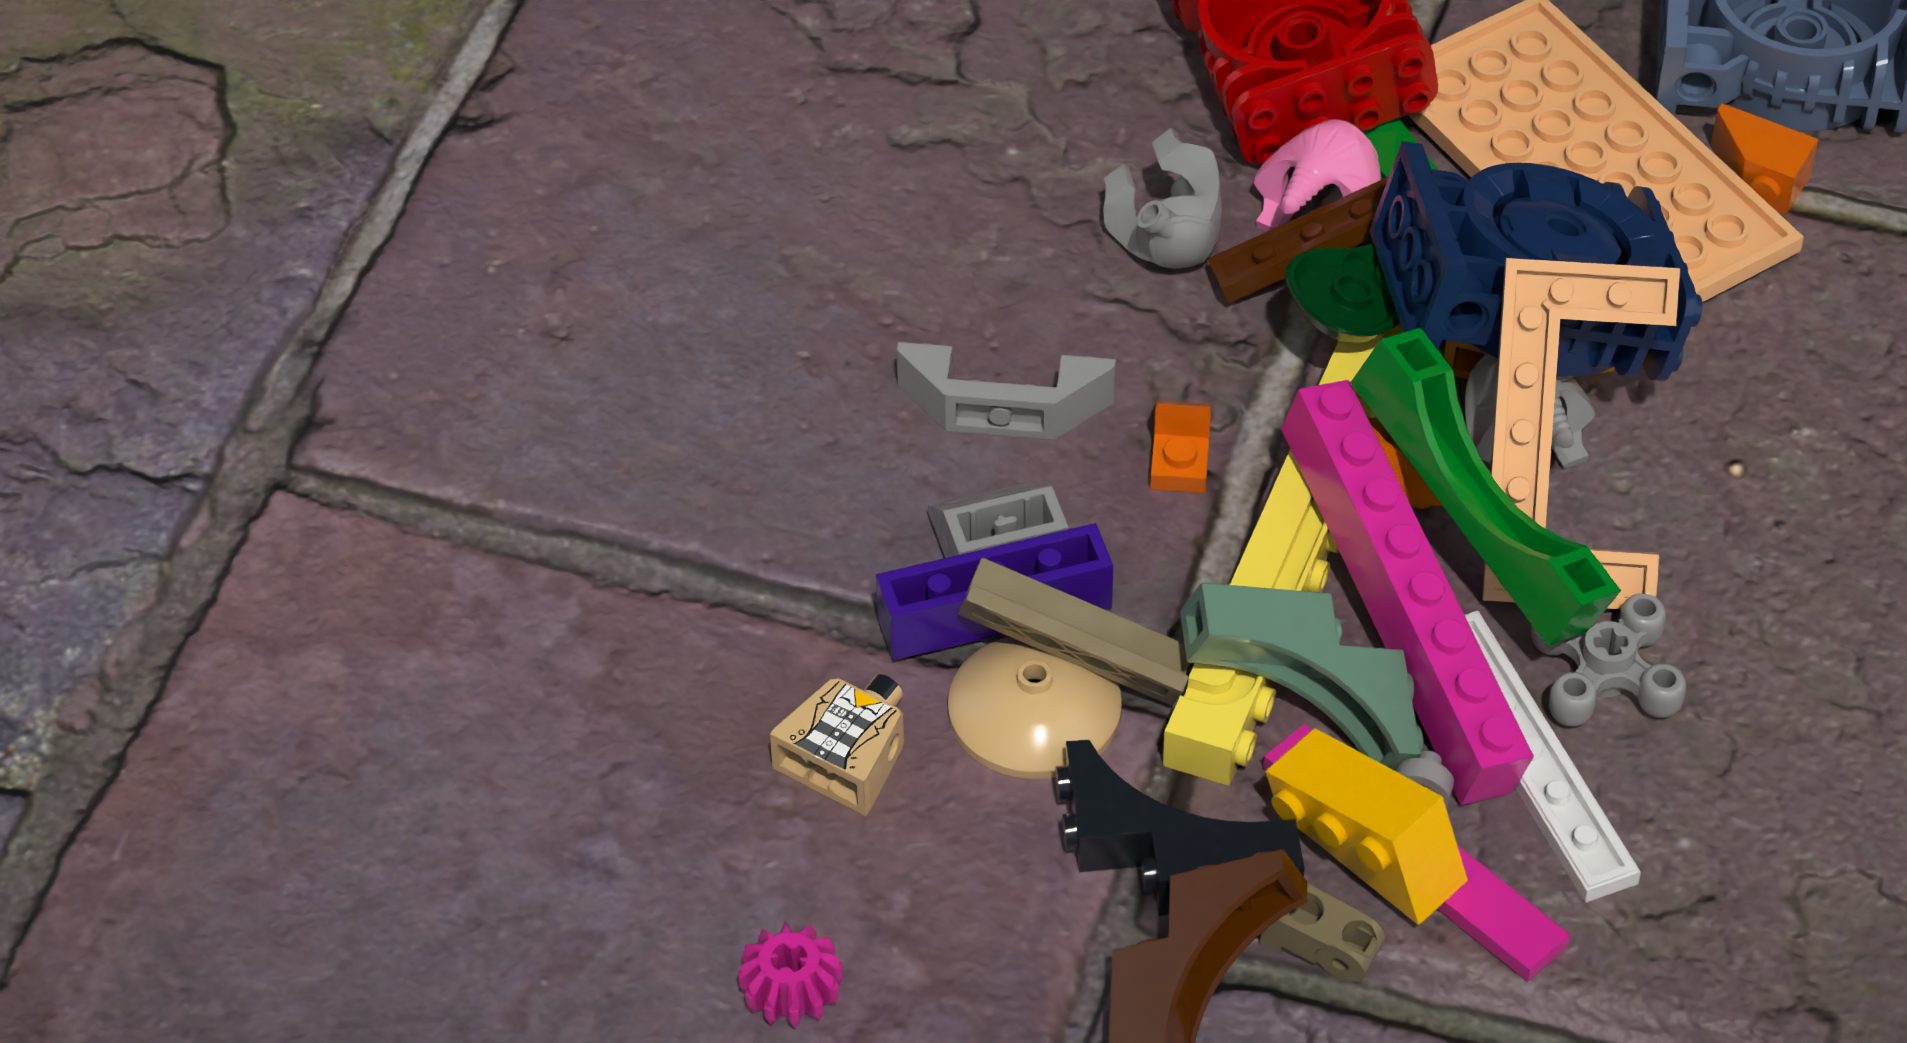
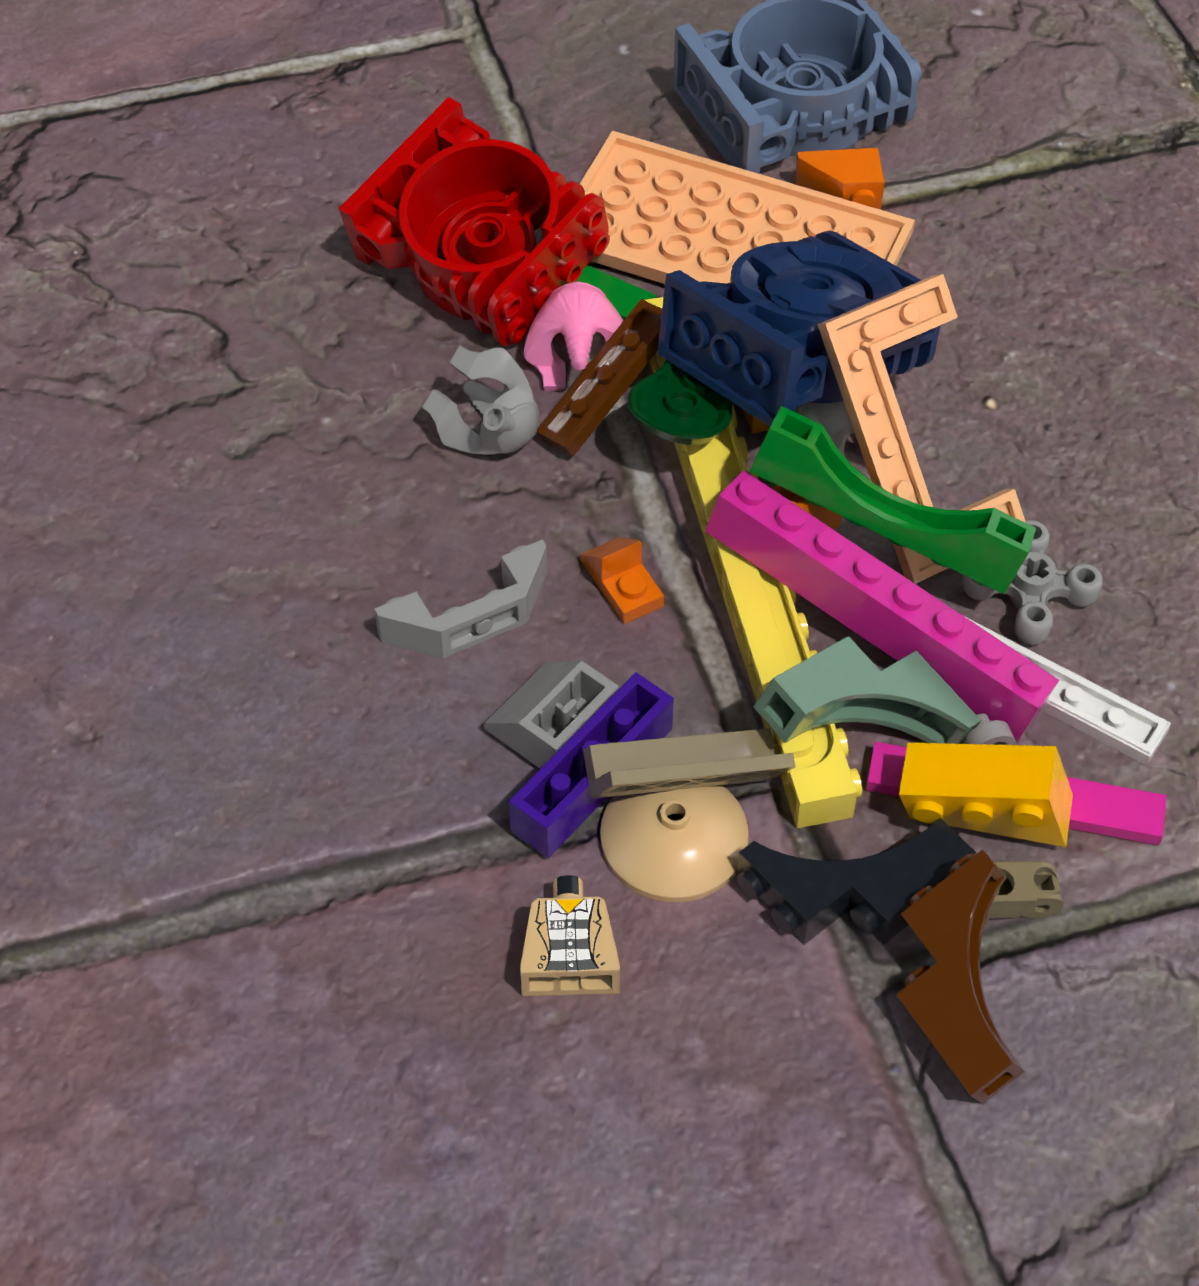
camera: 35 degrees left, 5 degrees up
dark pink gear [738,921,843,1029] -> none

